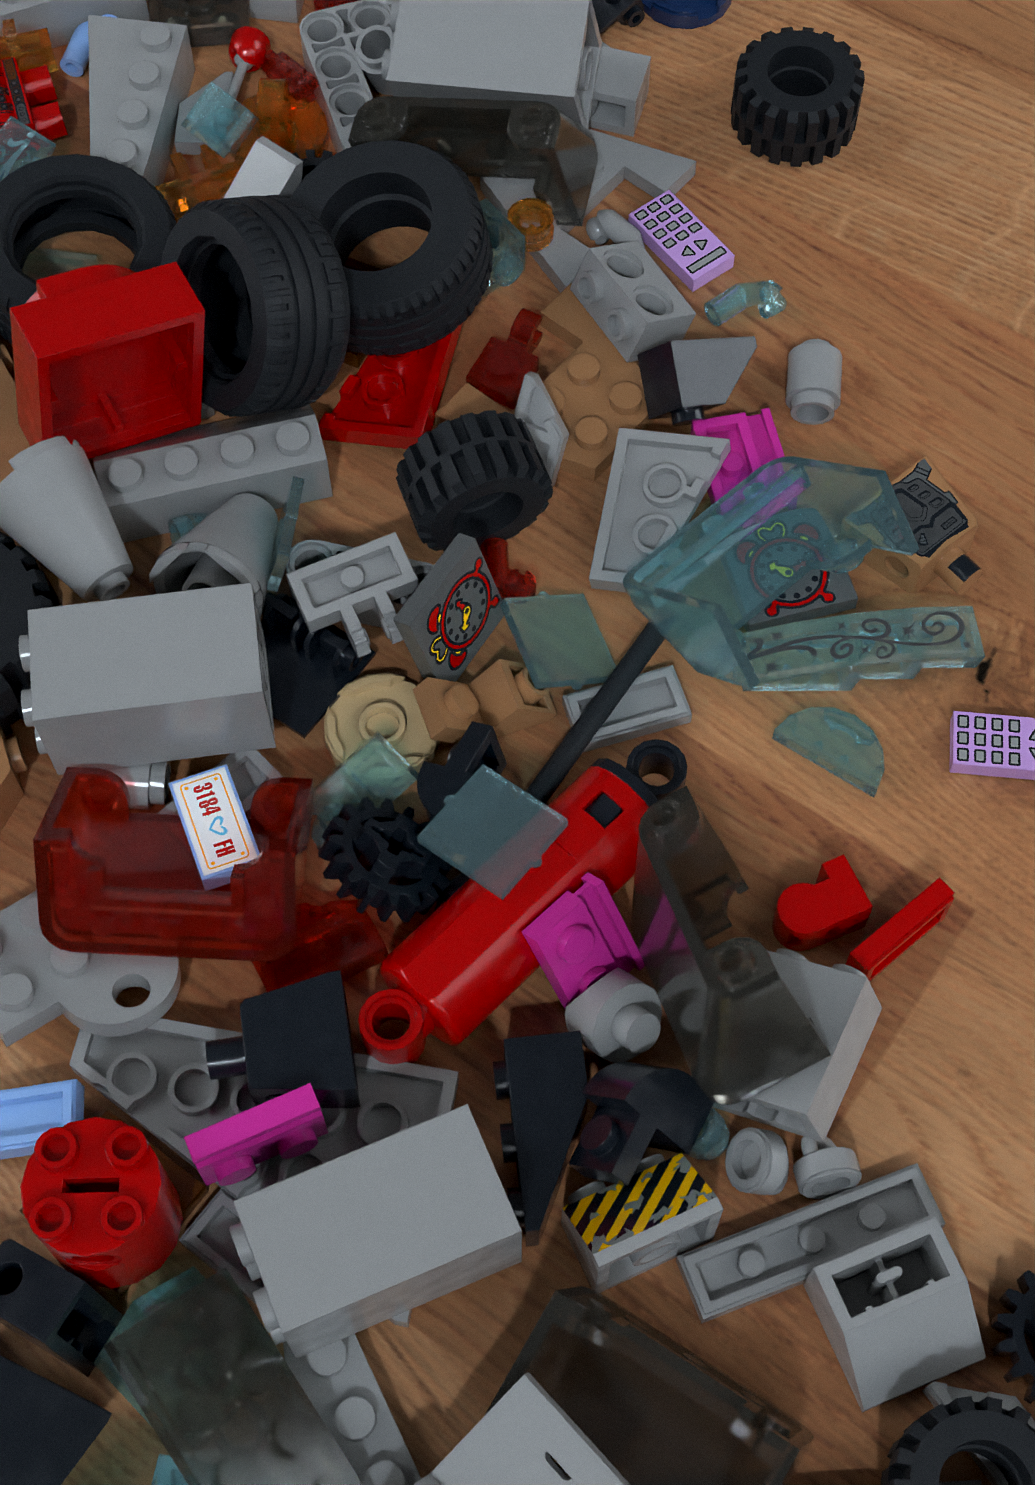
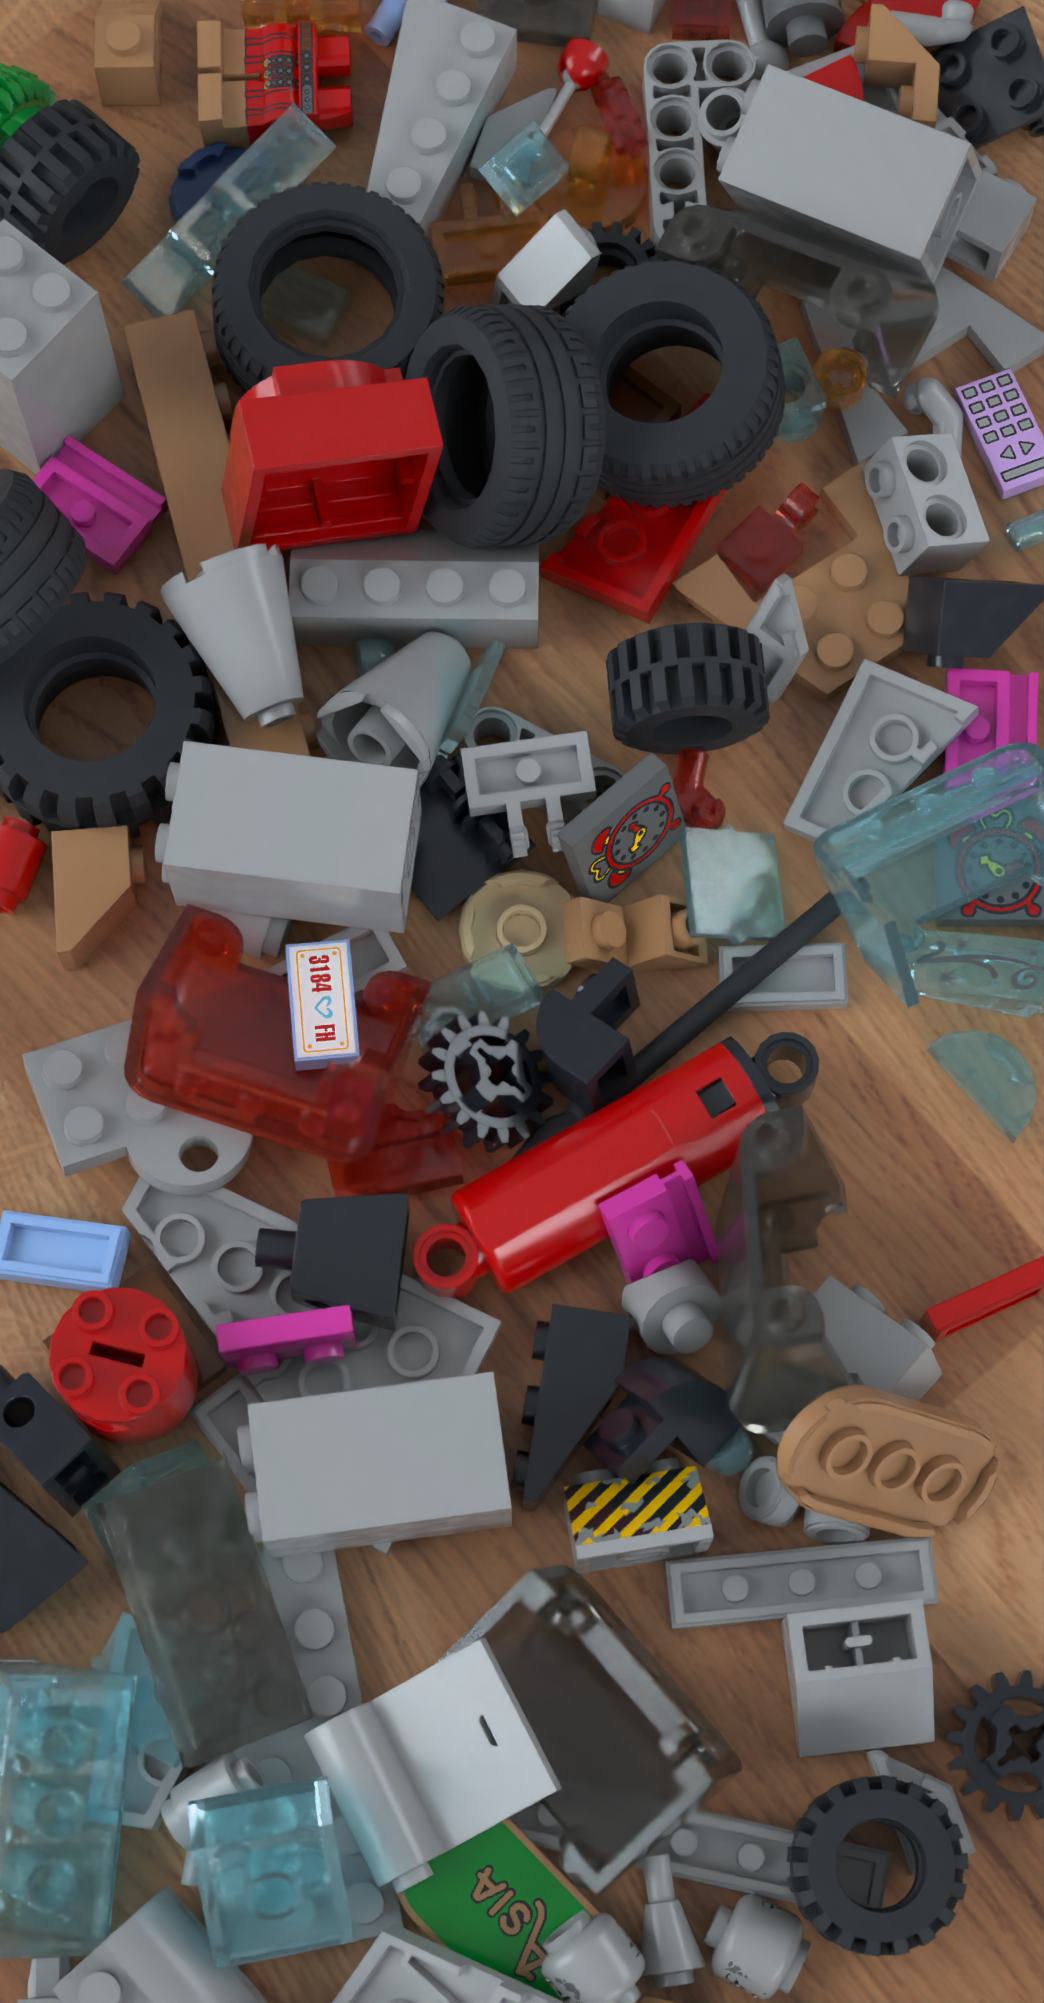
camera: 15 degrees right, 10 degrees up
clear light blue piece [417,764,568,900] -> none
red leg [772,854,873,951] -> none
none -> medium nougat tile [776,1385,999,1539]

